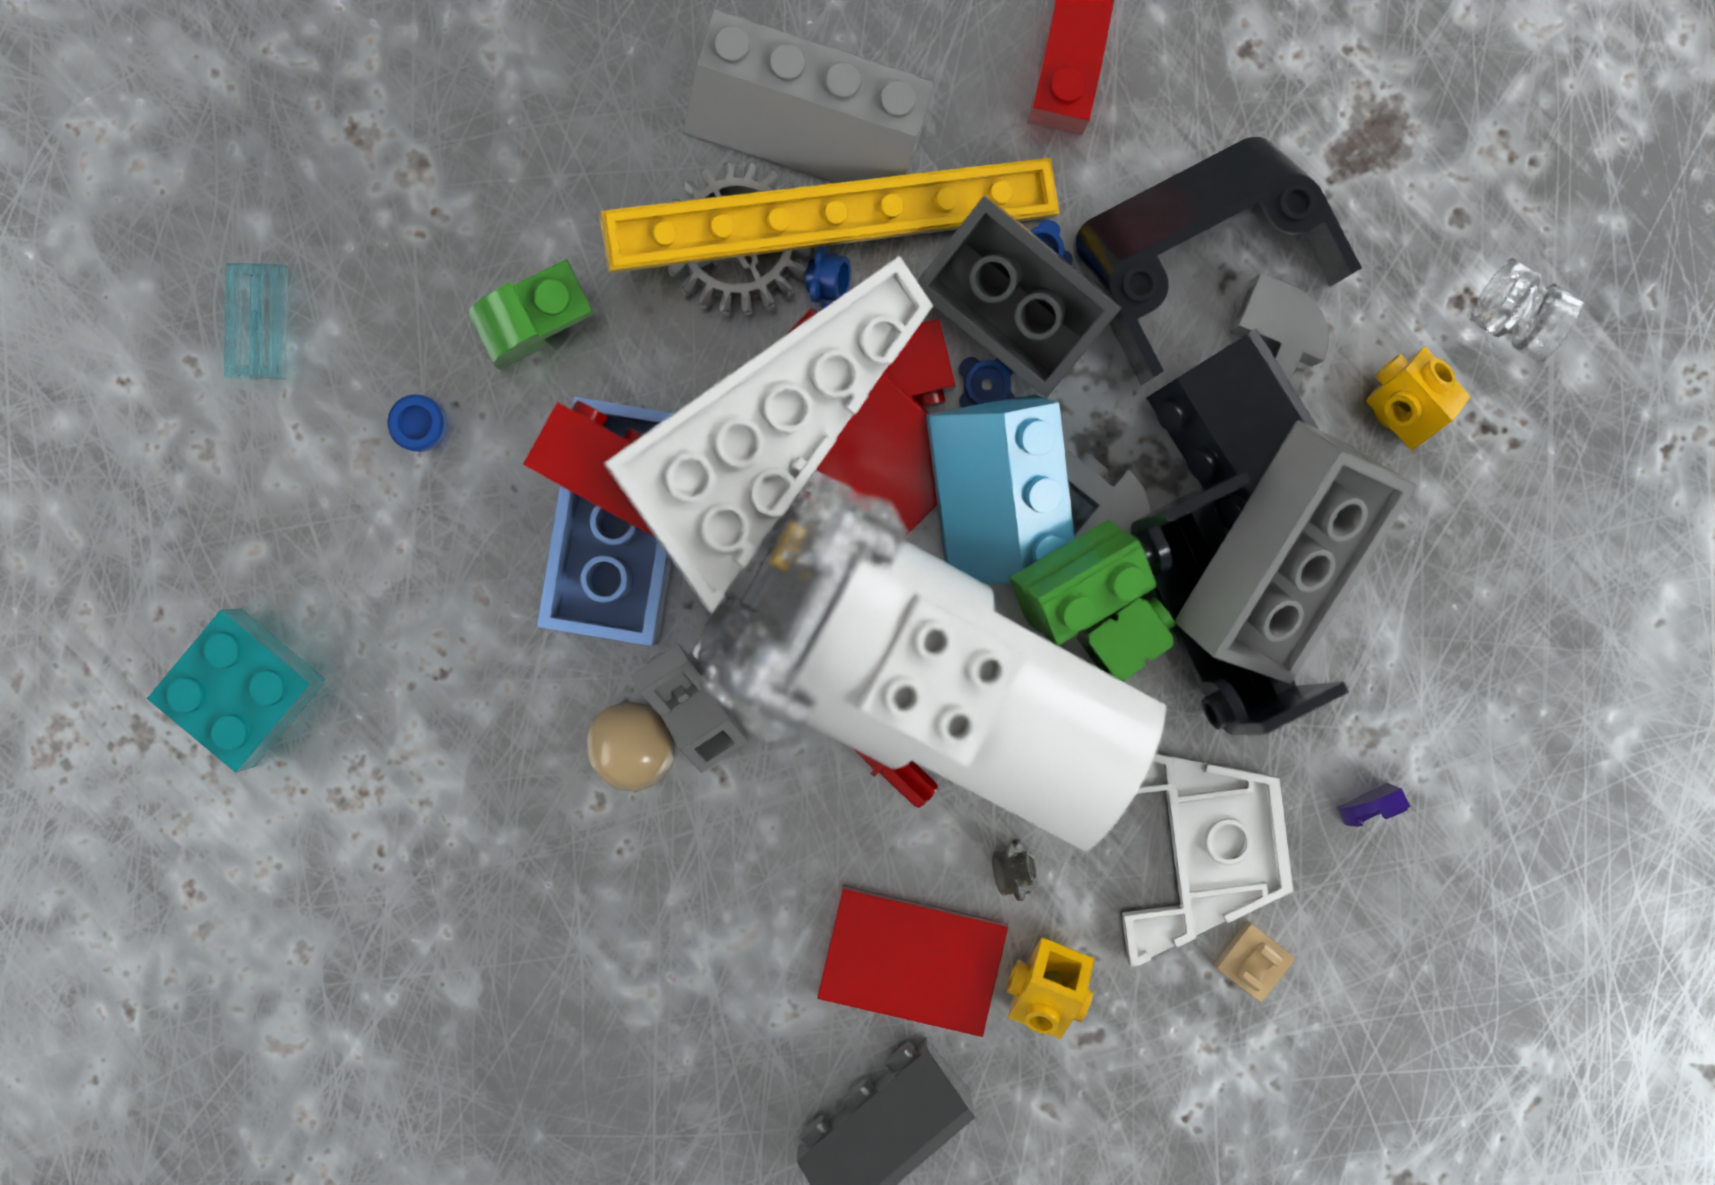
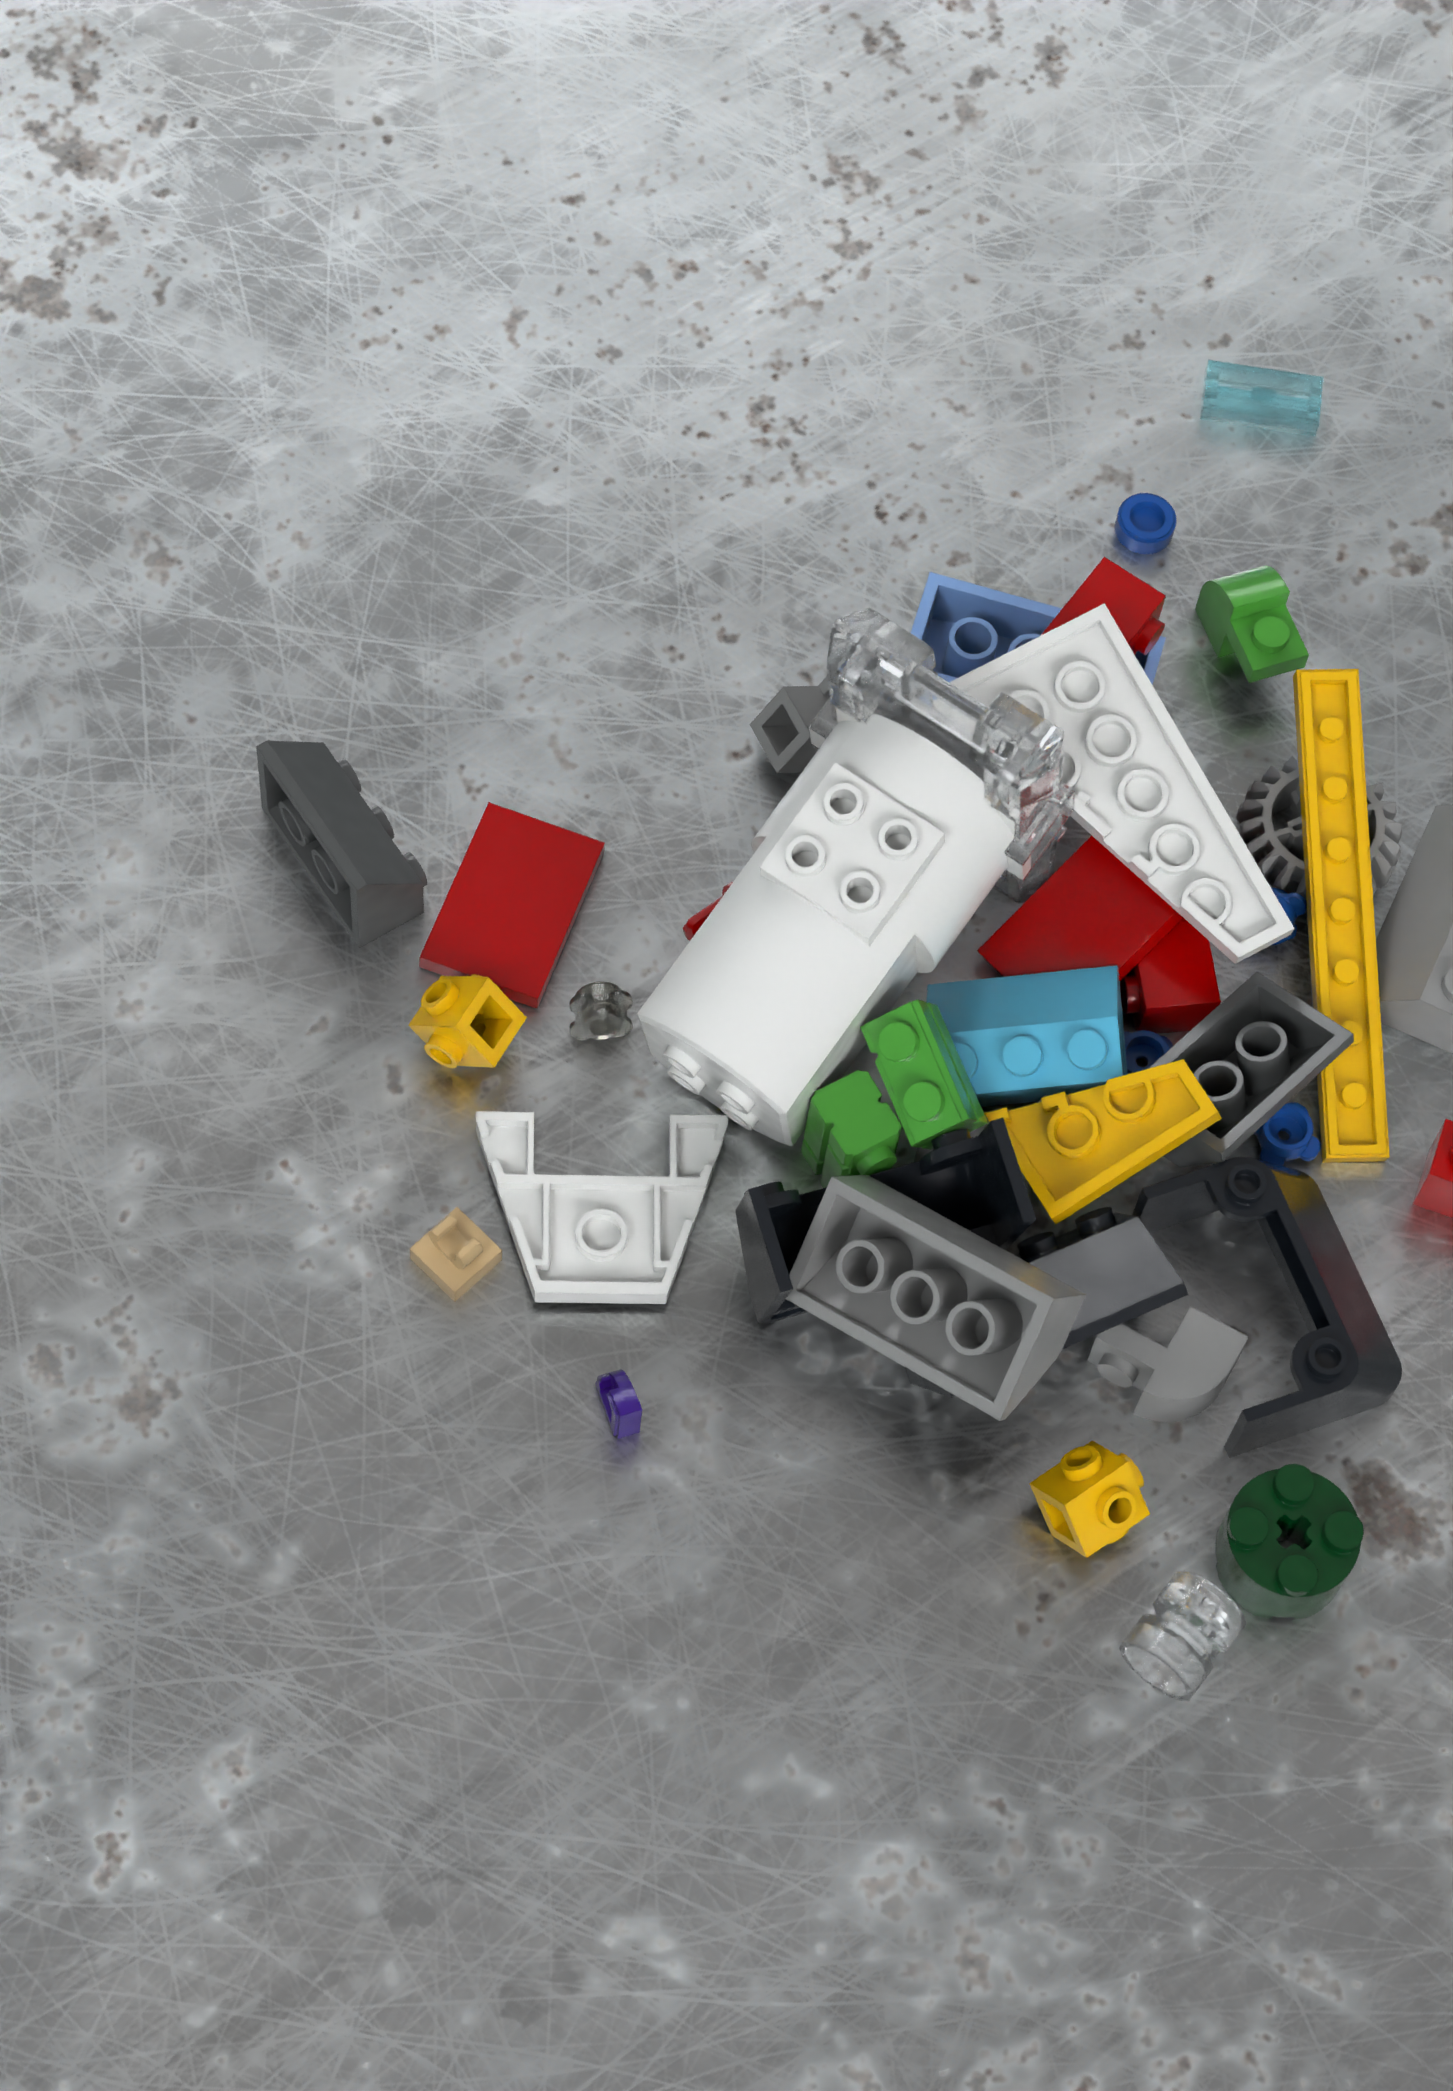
camera: 90 degrees right, 25 degrees down
teal brick [147,609,327,773] -> none
tan hair [587,701,674,792] -> none
none -> yellow wing [984,1059,1222,1225]
none -> dark green brick [1215,1463,1364,1620]

